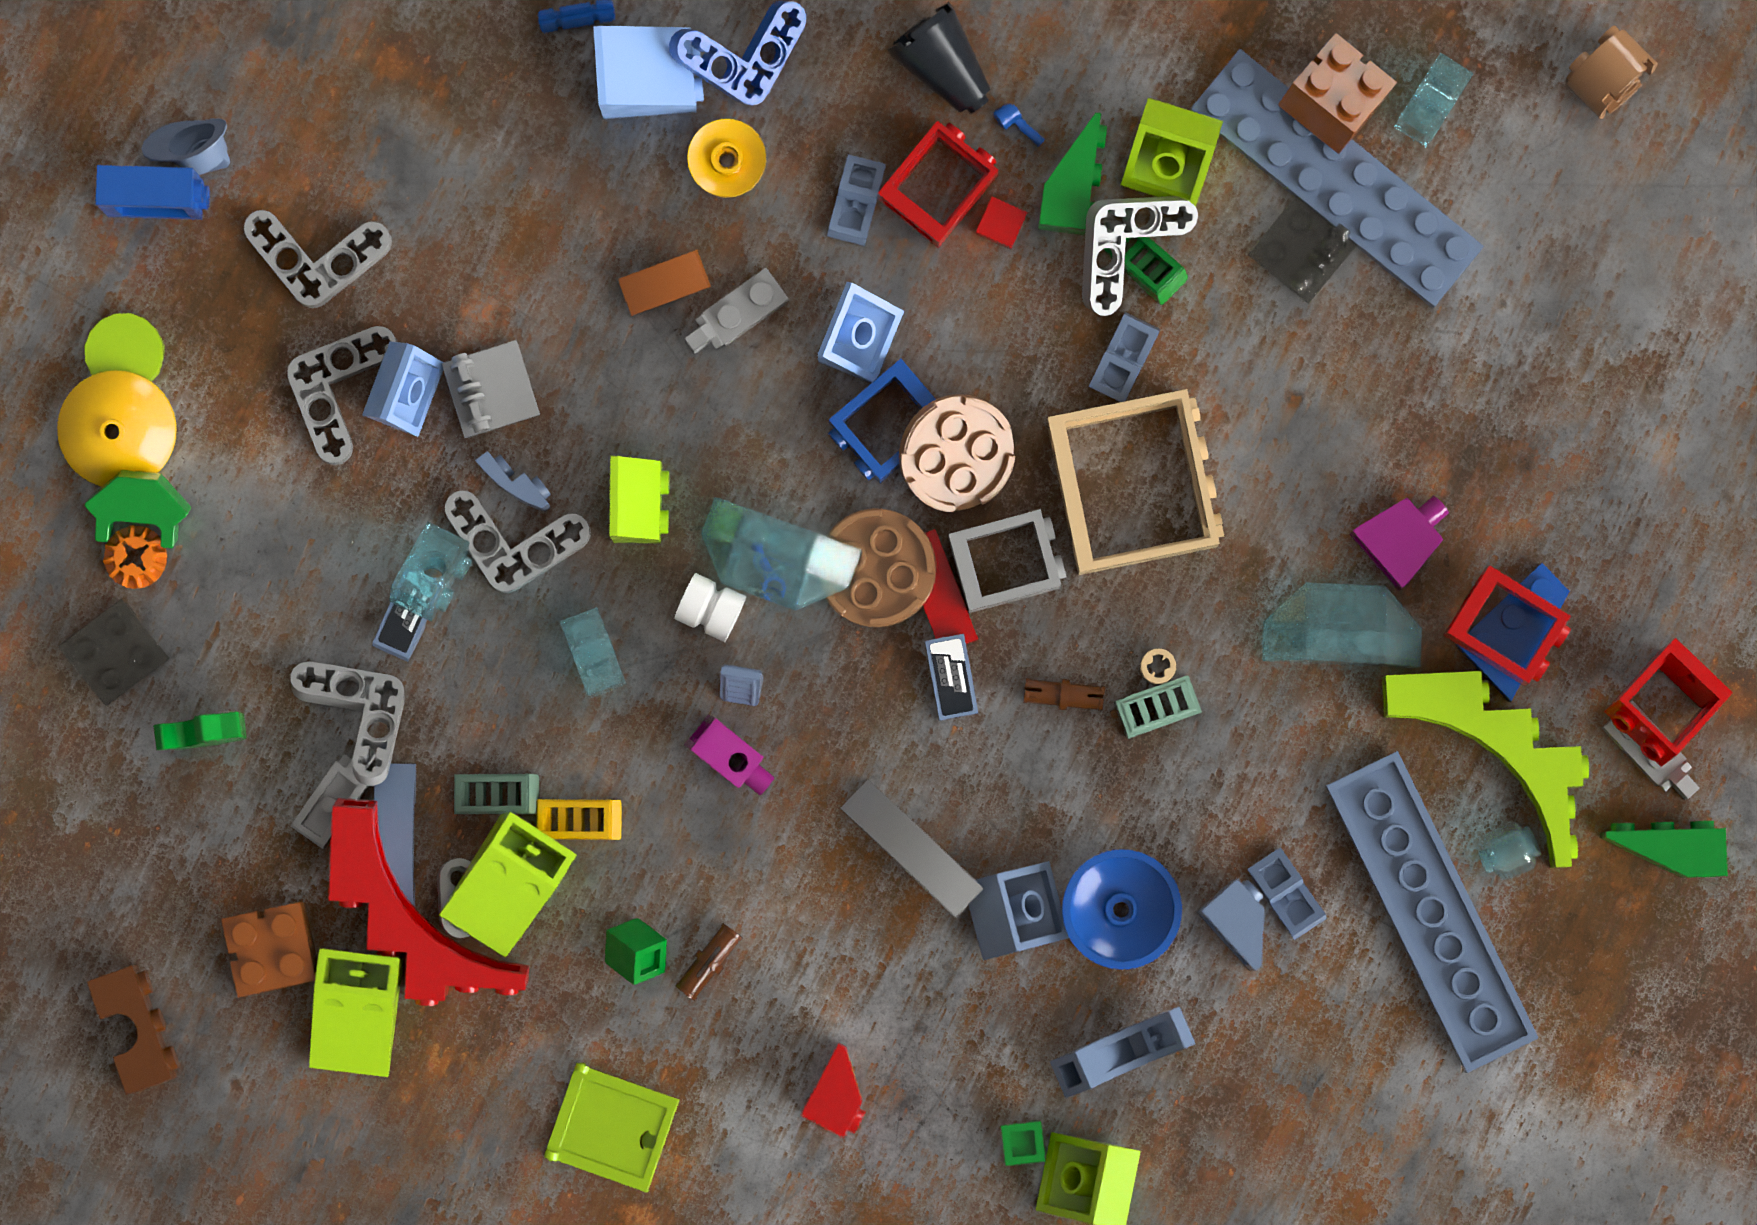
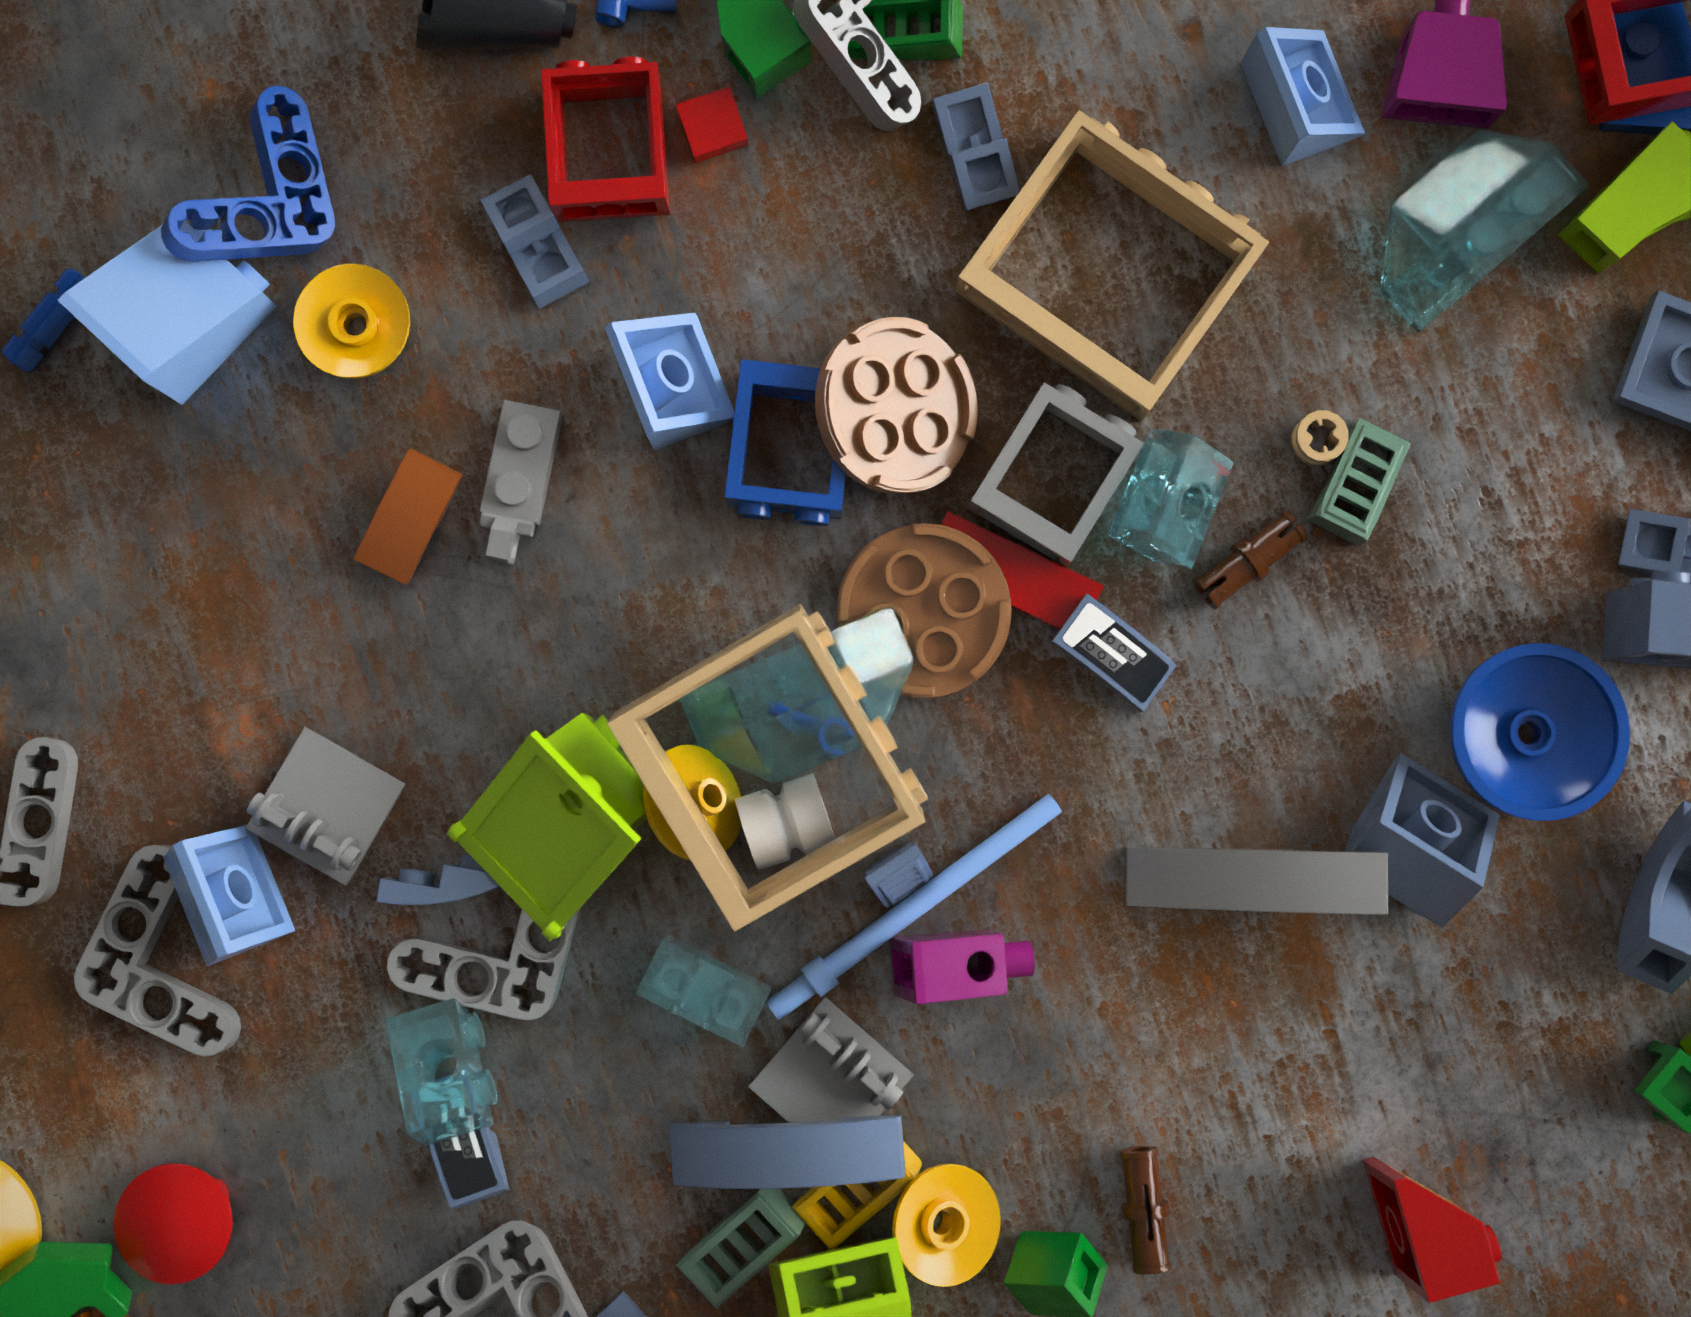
camera: 45 degrees left, 0 degrees up
none -> red dish [113,1163,233,1284]
none -> lime container [446,730,642,942]
none -> tan window [607,604,928,932]
none -> yellow dish [643,745,741,861]
none -> sand blue slope [669,1115,906,1189]
none -> light grey hinge [748,996,914,1123]
none -> light blue bar [766,794,1062,1021]
none -> yellow dish [892,1164,1001,1287]
none -> clear light blue brick [1108,428,1234,570]
none -> light blue slope [1240,27,1365,166]

